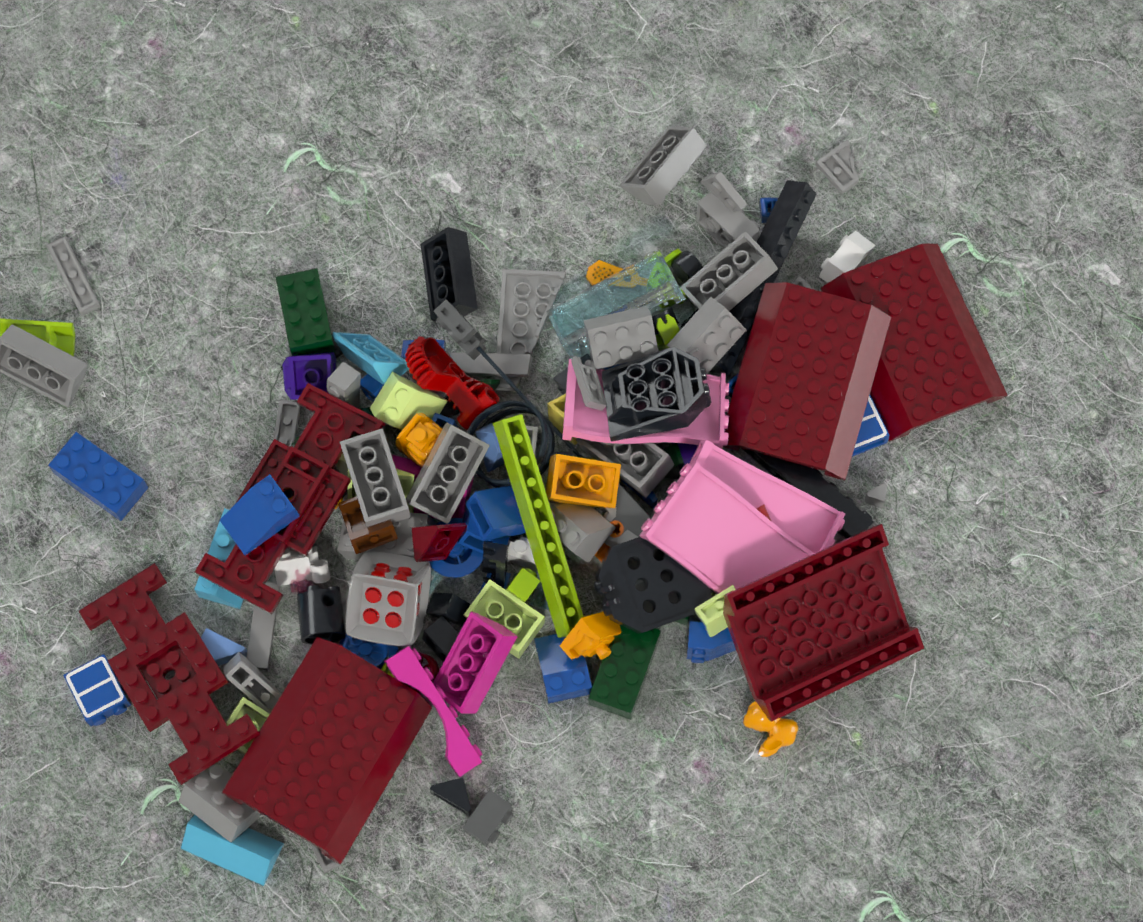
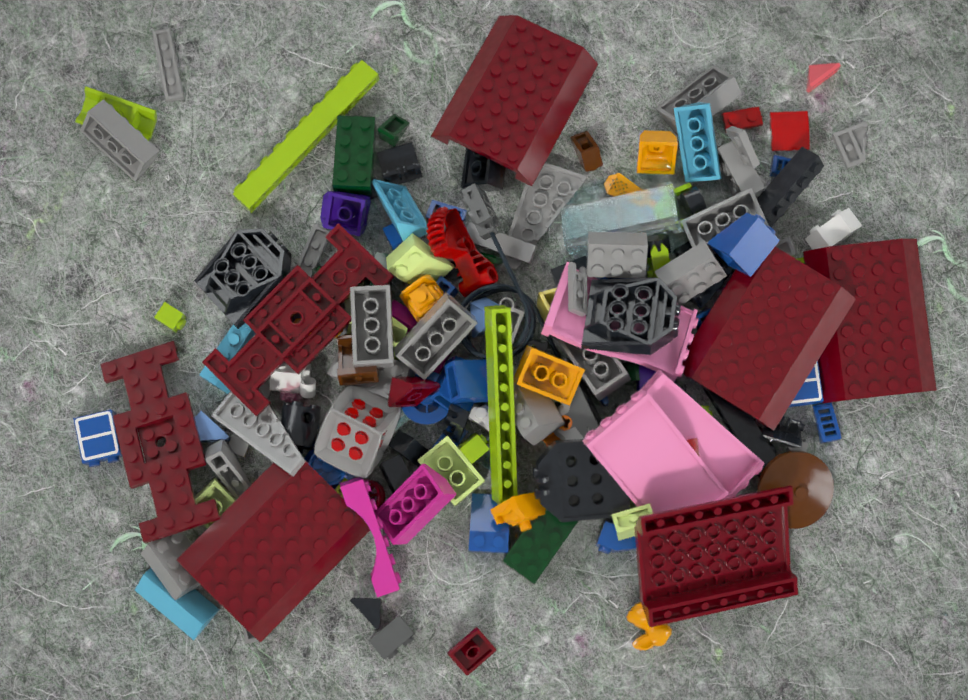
camera: 15 degrees right, 10 degrees up
blue brick [48,432,148,521] -> none
blue slope [220,475,300,555] -> none
light grey slope [327,362,361,408] -> none
none -> lime brick [154,302,187,333]
none -> black hinge [194,228,292,329]
none -> light grey wing [211,388,306,477]
none -> lime brick [233,60,379,213]
none -> black hinge [376,142,423,185]
none -> dark green slope [377,113,410,147]
none -> dark red slope [431,15,598,186]
none -> dark red slope [447,627,497,676]
none -> reddish brown slope [570,130,603,172]
none -> light orange brick [637,130,678,174]
none -> medium azure slope [674,102,722,183]
none -> slope [707,213,780,277]
none -> red plate [722,106,763,133]
none -> reddish brown dish [757,451,834,529]
none -> black hinge [763,416,805,448]
none -> red slope [770,111,810,151]
none -> coral slope [806,63,841,93]
none -> blue slope [812,402,842,444]

